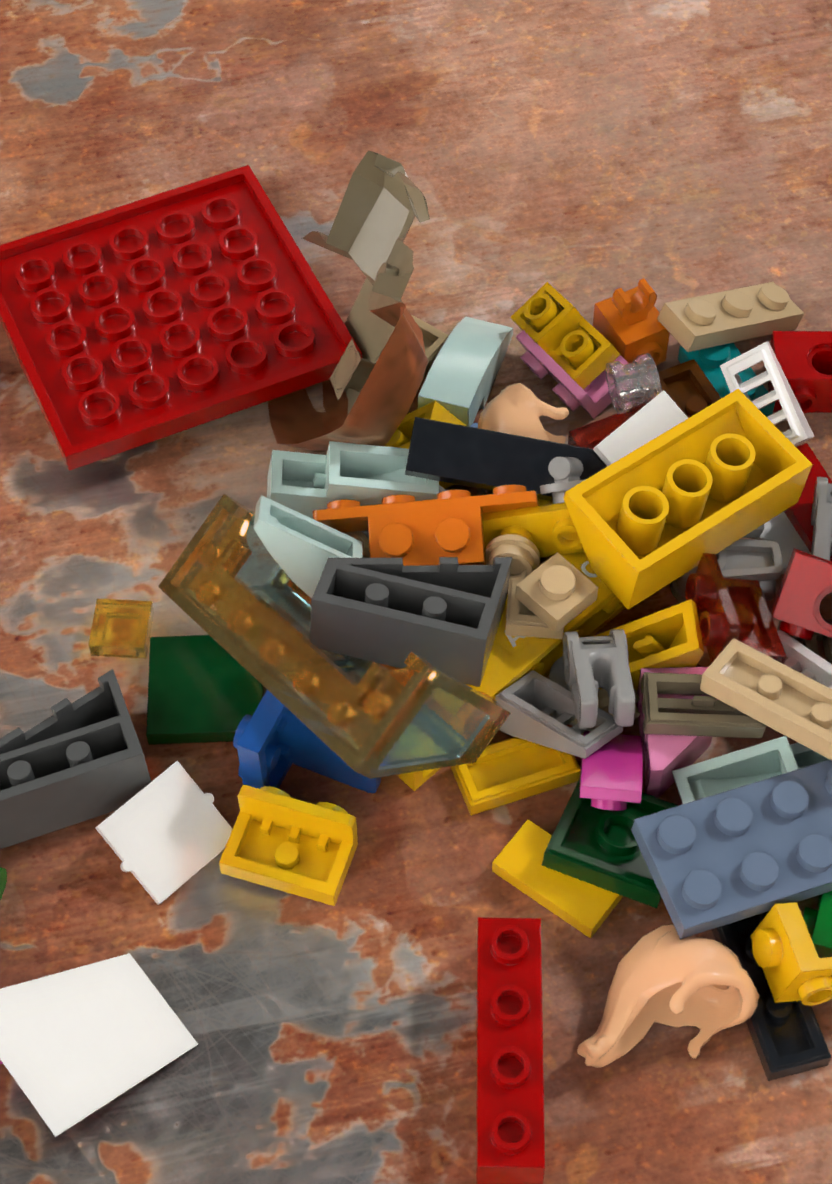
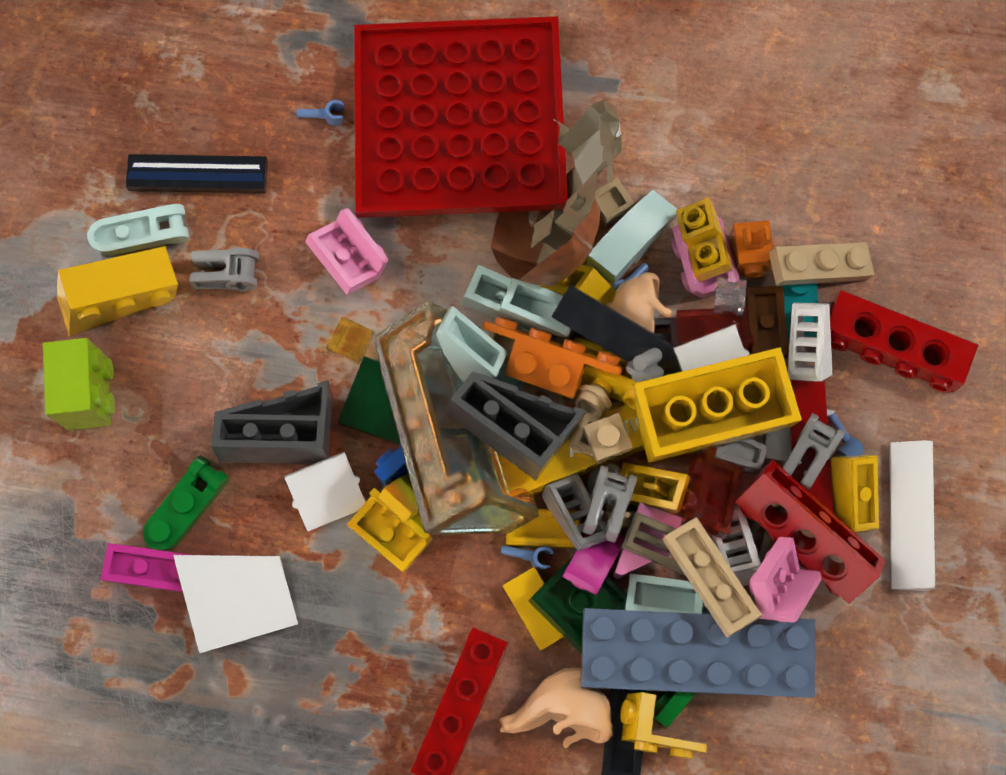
camera: 25 degrees right, 20 degrees up
none -> bright pink bracket [305,208,388,295]
none -> yellow slope [378,471,443,523]
none -> medium blue hand [501,545,554,570]

